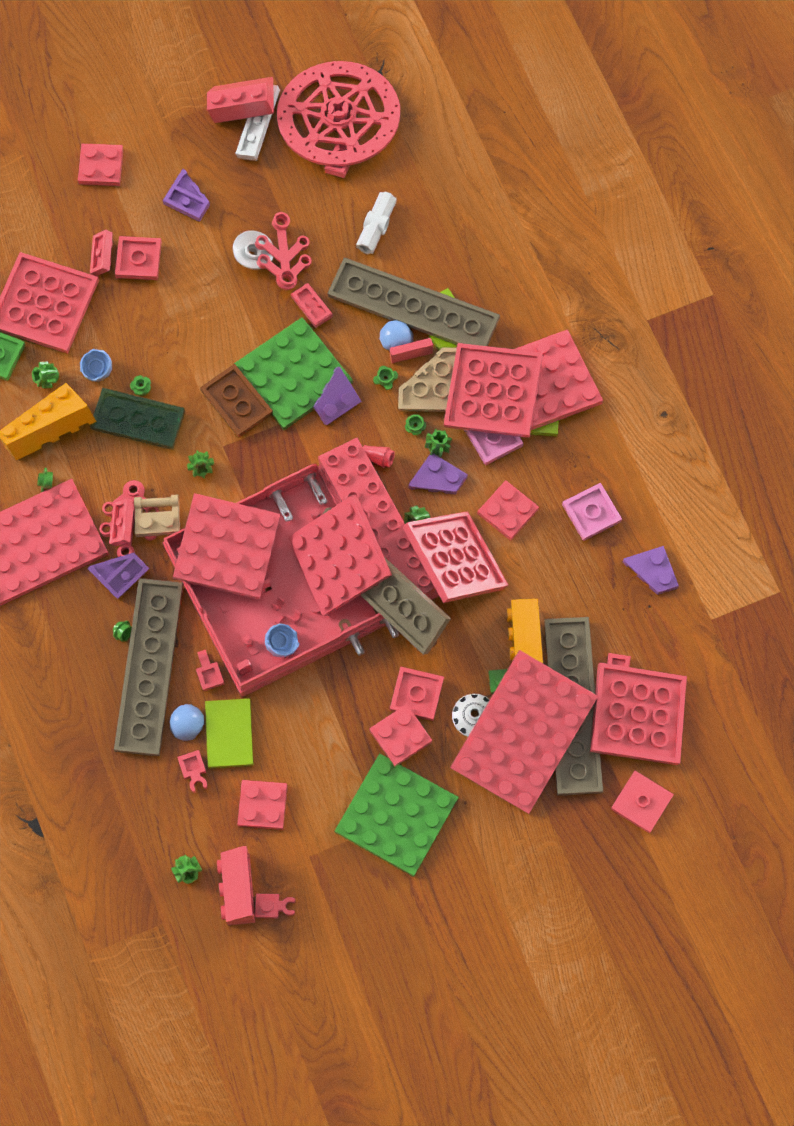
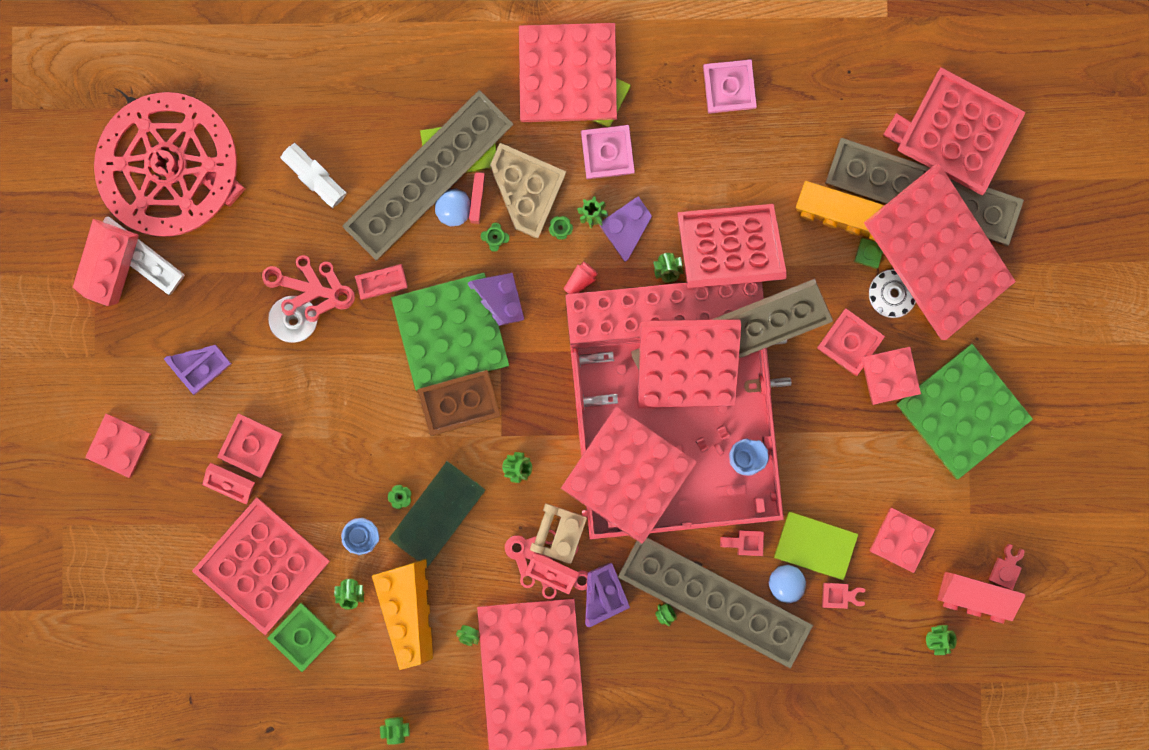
camera: 75 degrees left, 15 degrees up
coral plate [443,343,543,438] -> none
coral plate [477,480,539,541] -> none
coral plate [611,771,674,834] -> none
medium lavender wing [623,546,679,595] -> none

